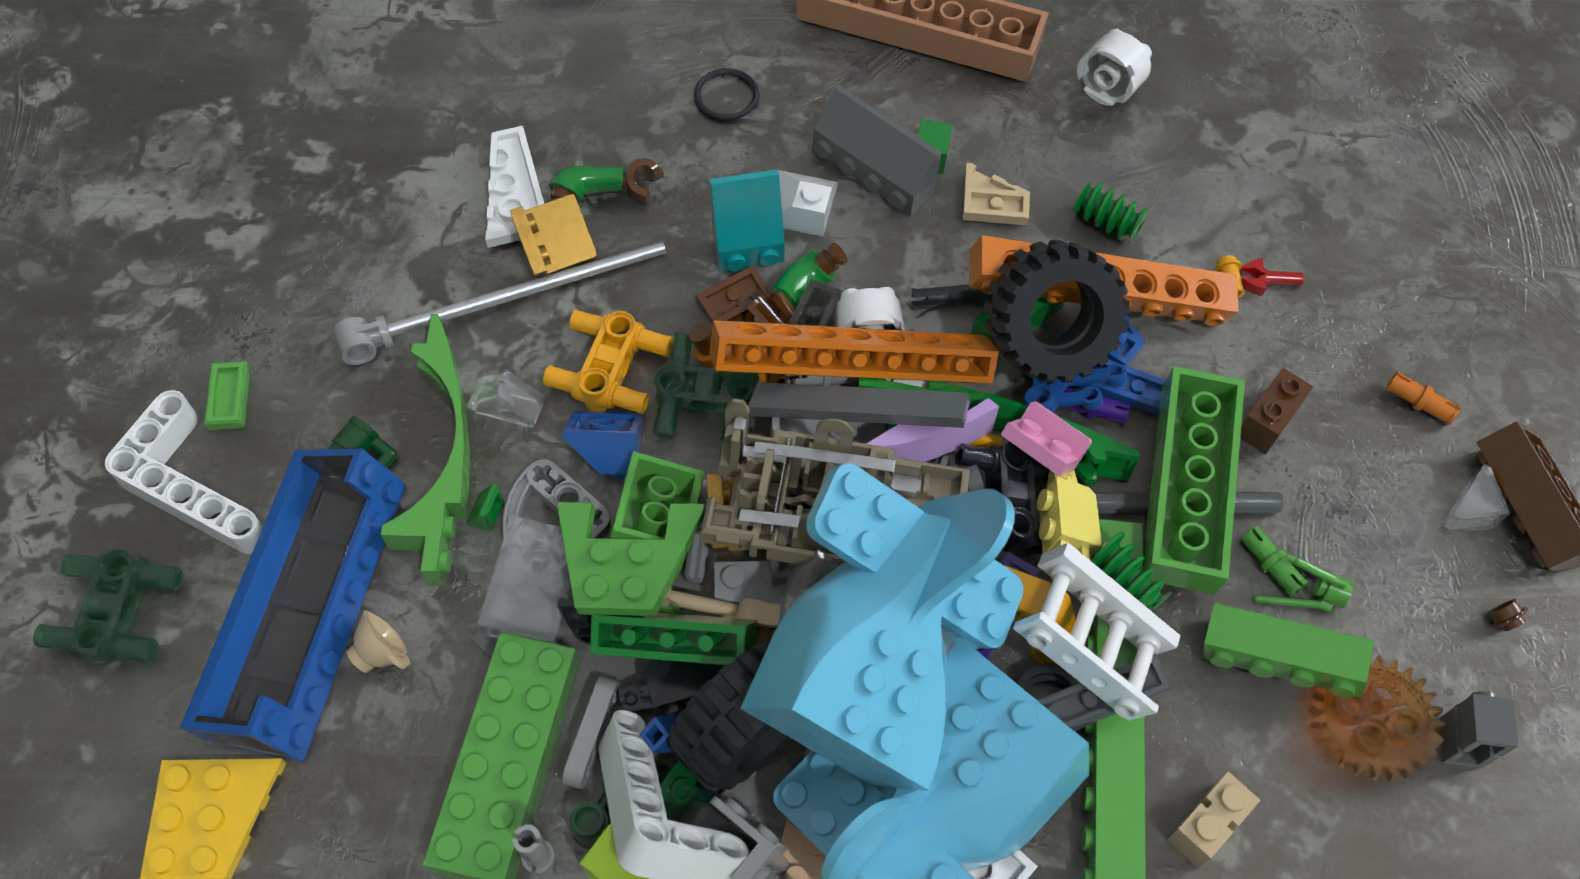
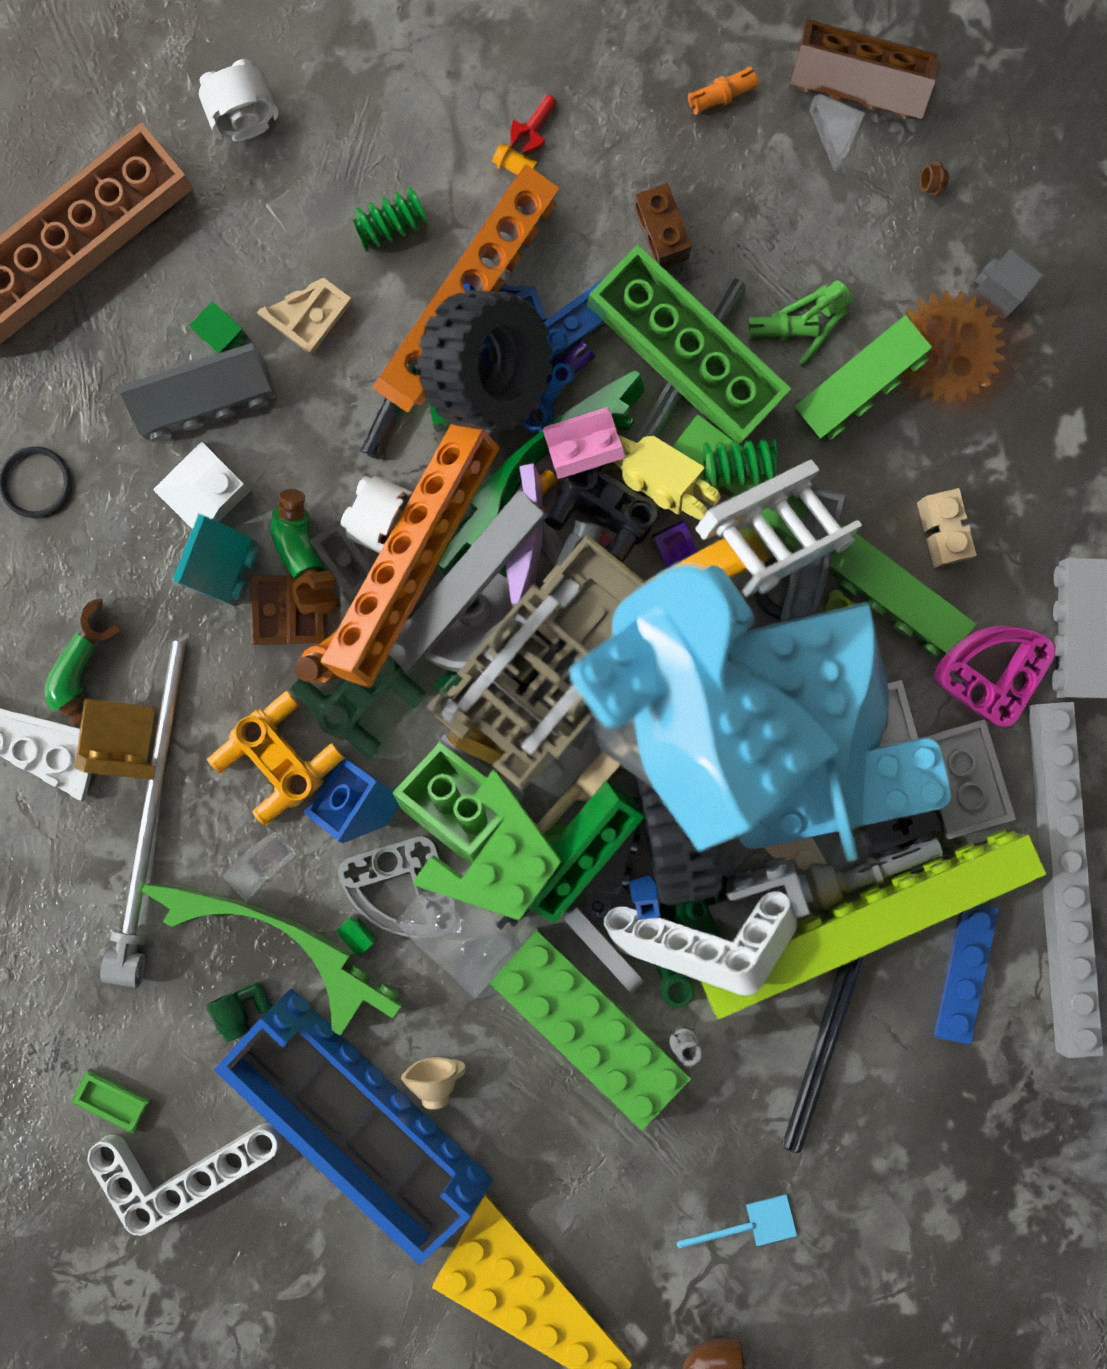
camera: 55 degrees left, 25 degrees up
clear green piece [33,549,183,665] -> none

